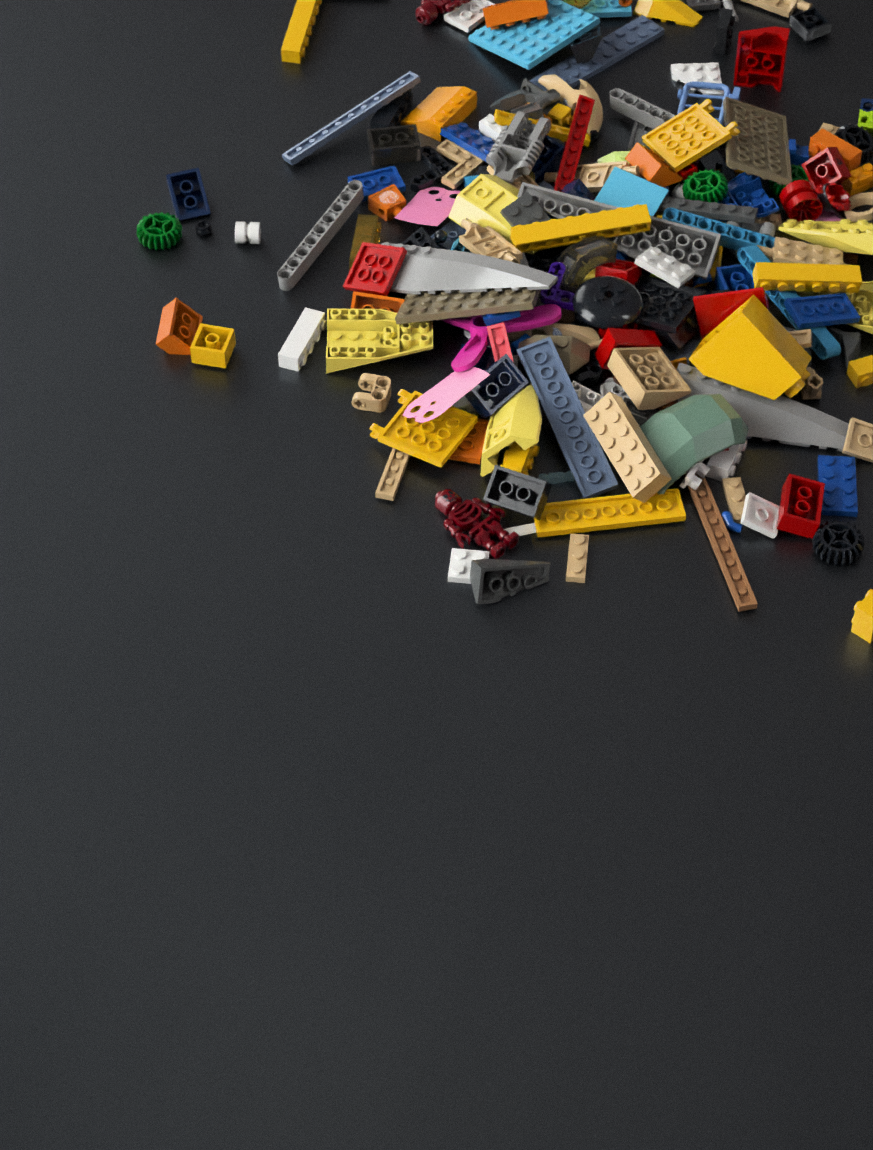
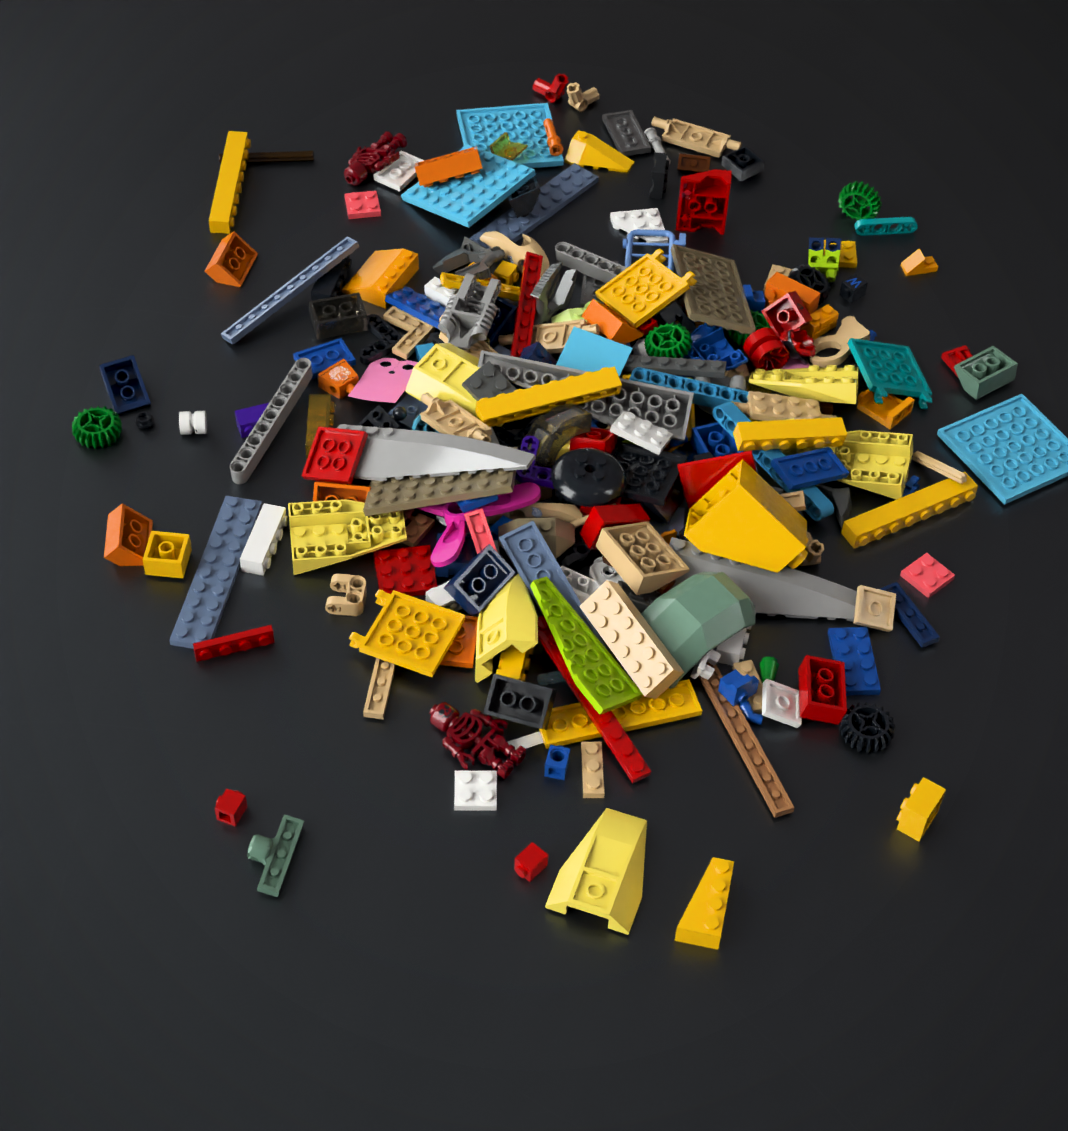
camera: 10 degrees left, 0 degrees up
bright pink piece [403,367,490,423] -> none
dark grey wedge [470,559,550,604] -> none
none -> sand blue plate [169,496,263,649]
none -> red plate [193,625,275,662]
none -> orange slope [204,231,258,287]
none -> red brick [215,788,247,827]
none -> dark purple slope [235,402,270,438]
none -> sand green plate [247,814,304,897]
none -> coral plate [344,191,381,219]
none -> red plate [373,545,437,596]
none -> medium nougat plate [402,509,435,547]
none -> red brick [514,842,548,882]
none -> dark grey piece [530,262,577,325]
none -> lime wing [530,576,643,715]
none -> red plate [538,615,651,783]
none -> blue brick [544,745,570,780]
none -> light yellow wedge [545,808,647,935]
none -> yellow wedge [675,857,734,950]
none -> reddish brown panel [677,153,711,172]
none -> blue brick [718,669,759,707]
none -> green cone [759,656,779,684]

